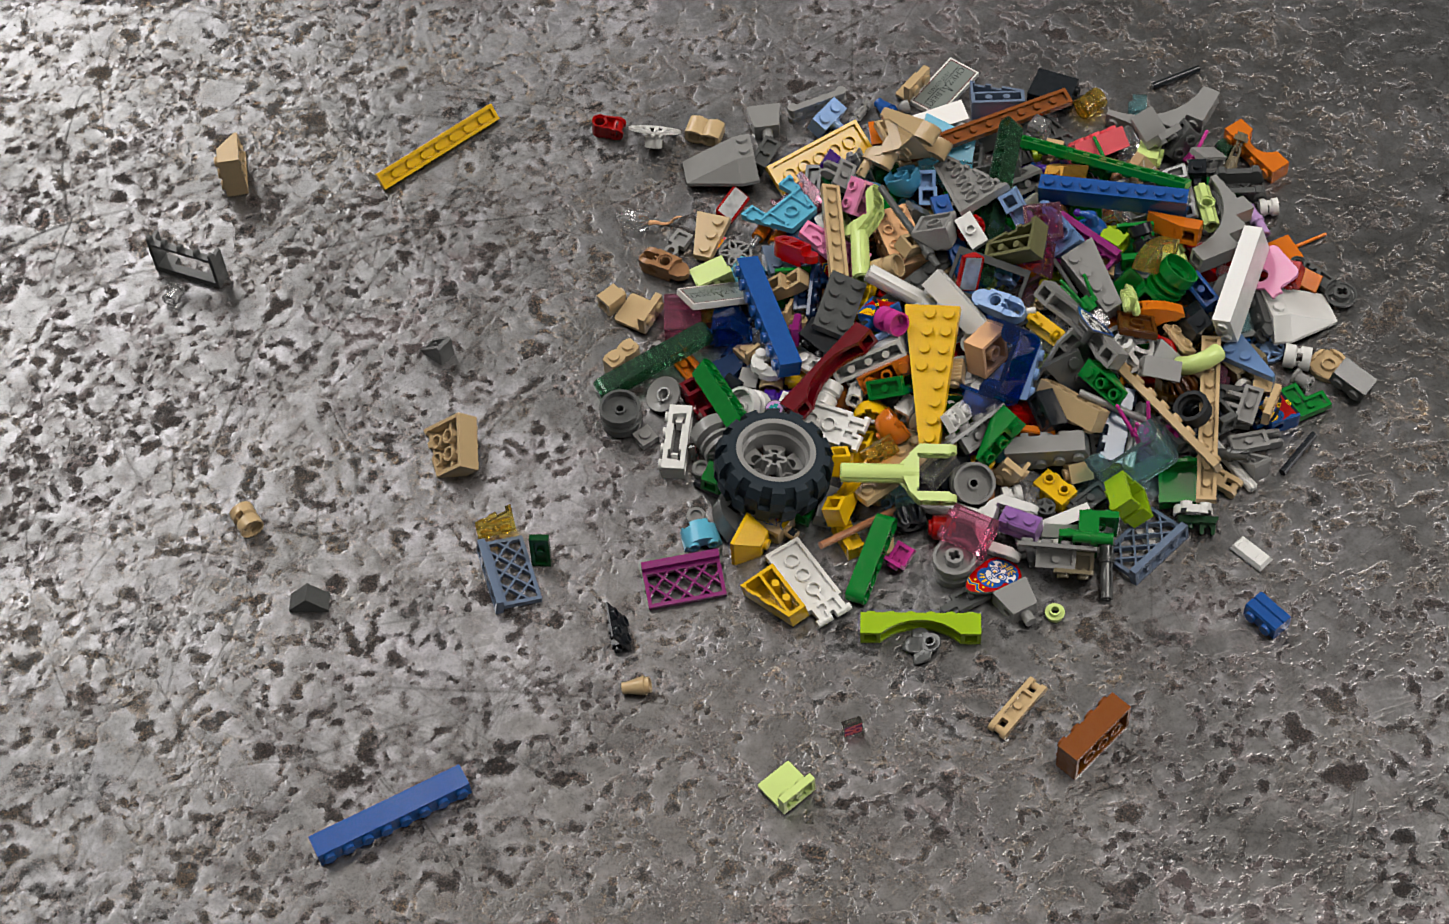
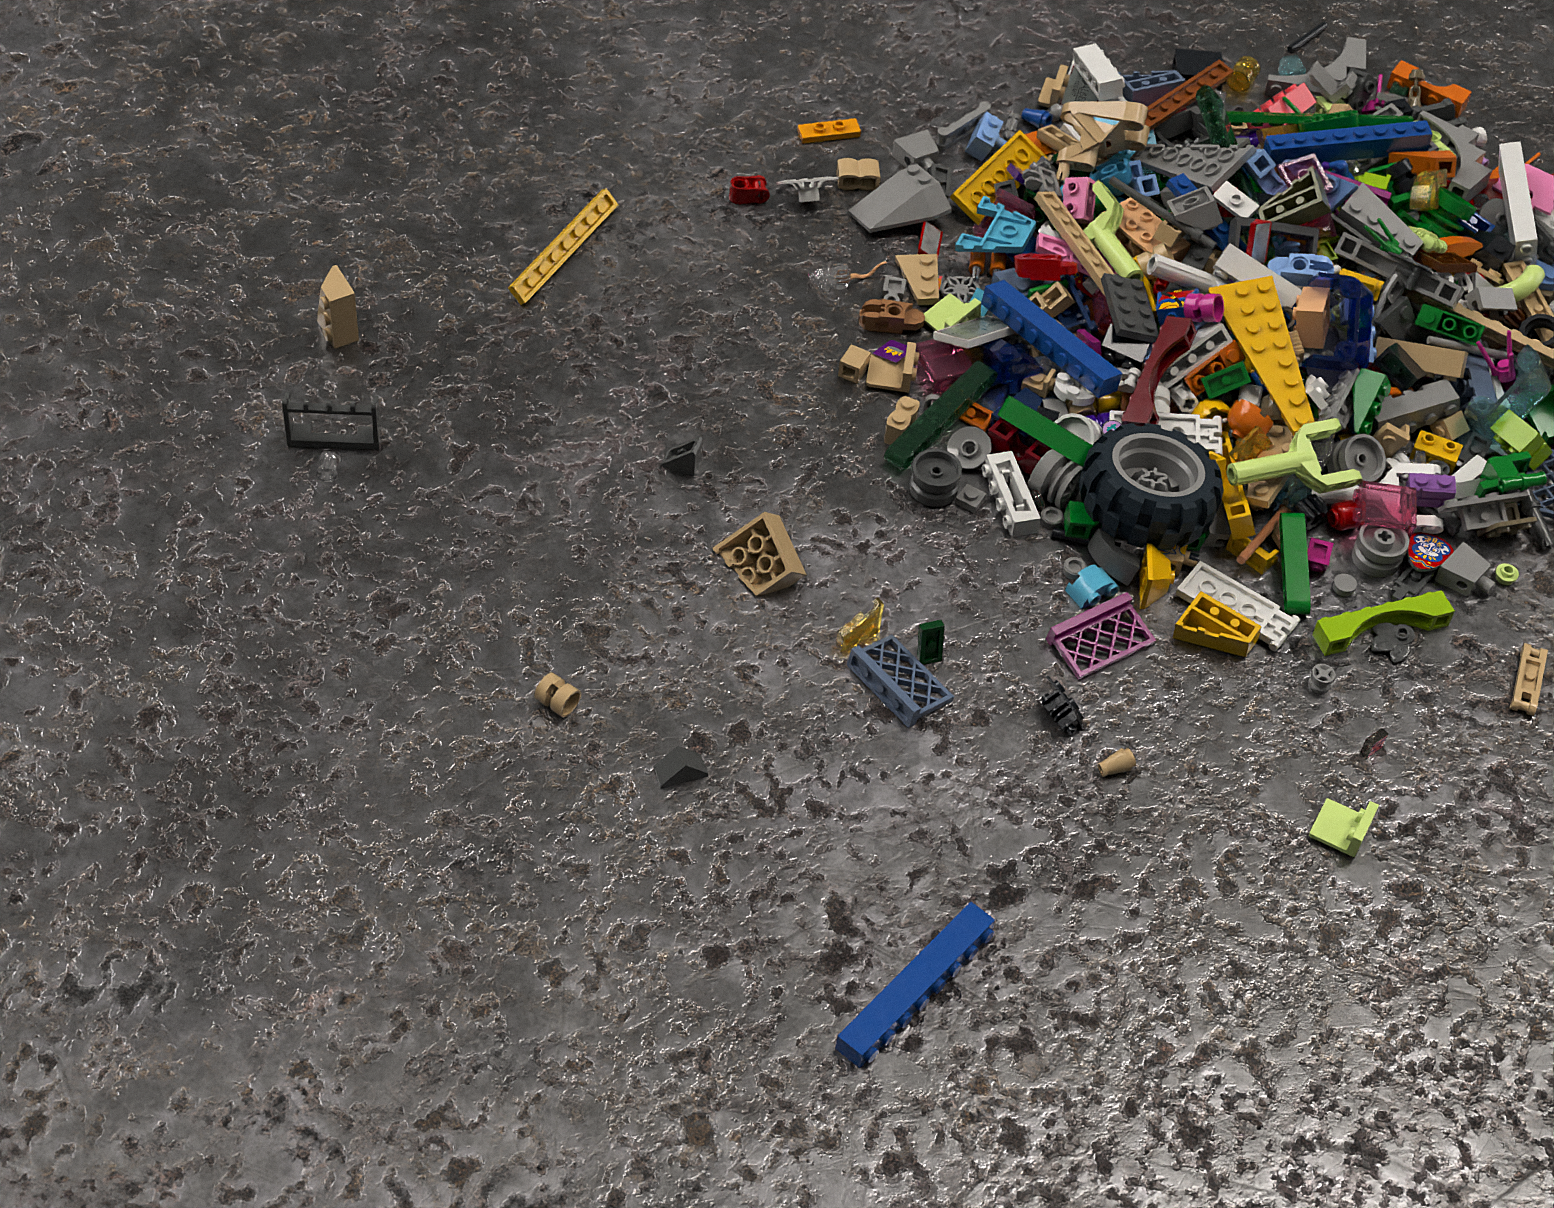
camera: 30 degrees left, 5 degrees down
none -> light orange plate [797,118,861,143]
none -> dark purple sticker [872,340,907,363]
none -> white brick [1073,43,1125,101]
none -> green beam [1298,110,1360,133]
none -> light grey wheel [1308,664,1336,694]
none -> light grey tile [1332,574,1357,597]

